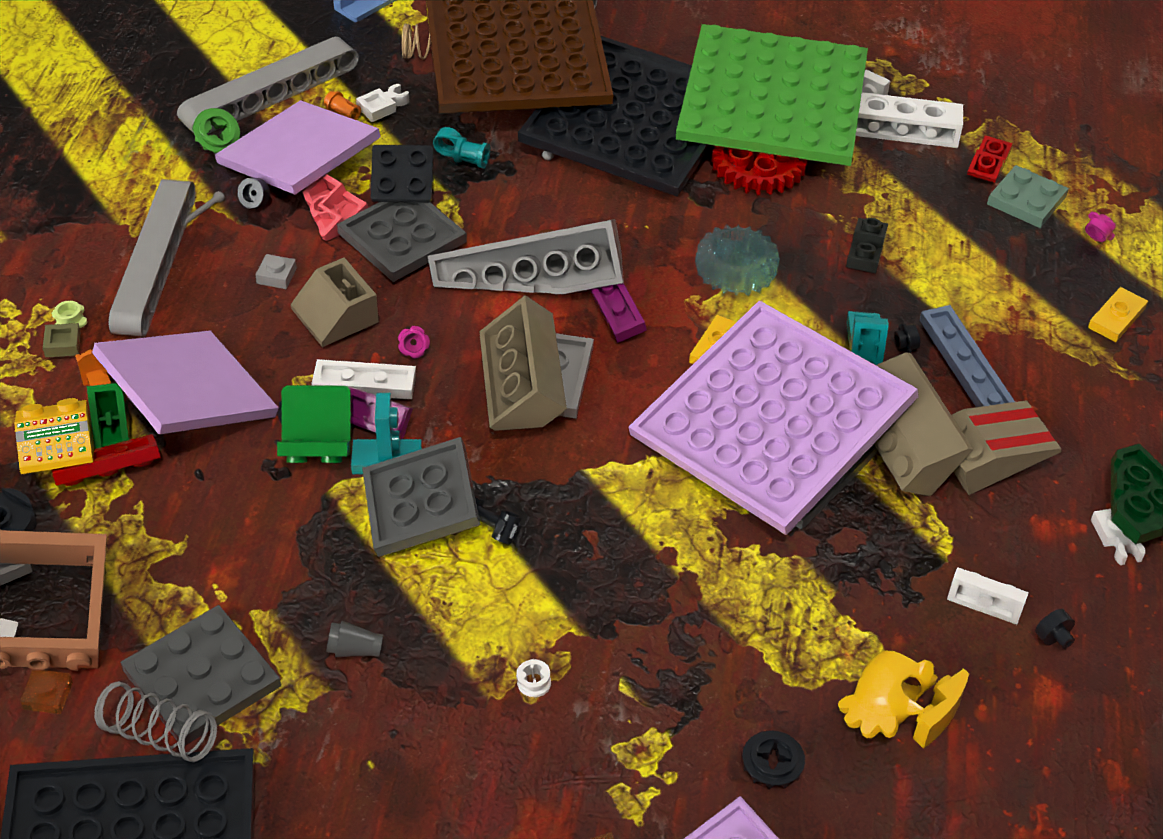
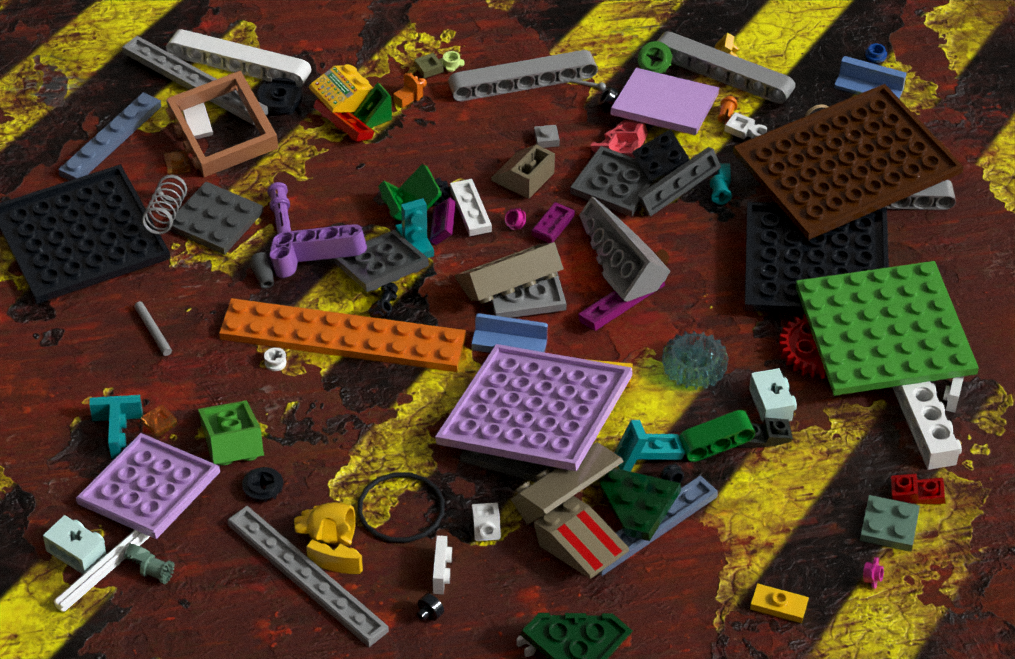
camera: 70 degrees right, 0 degrees up
lavender tile [92,331,279,434] -> none
none -> light grey bar [134,302,172,356]
none -> bright green slope [198,400,264,465]
none -> orange plate [219,298,466,372]
none -> light grey tile [227,506,389,647]
none -> medium lavender pin [267,182,291,234]
none -> medium lavender beam [270,224,367,278]
none -> black piece [357,472,445,543]
none -> medium blue panel [472,313,548,353]
none -> white bracket [472,503,501,541]
none -> magenta plate [532,202,575,243]
none -> dark green plate [600,468,681,541]
none -> dark grey plate [638,147,721,217]
none -> green beam [679,410,755,462]
none -> yellow tile [715,32,739,57]
none -> light aqua brick [749,368,797,423]

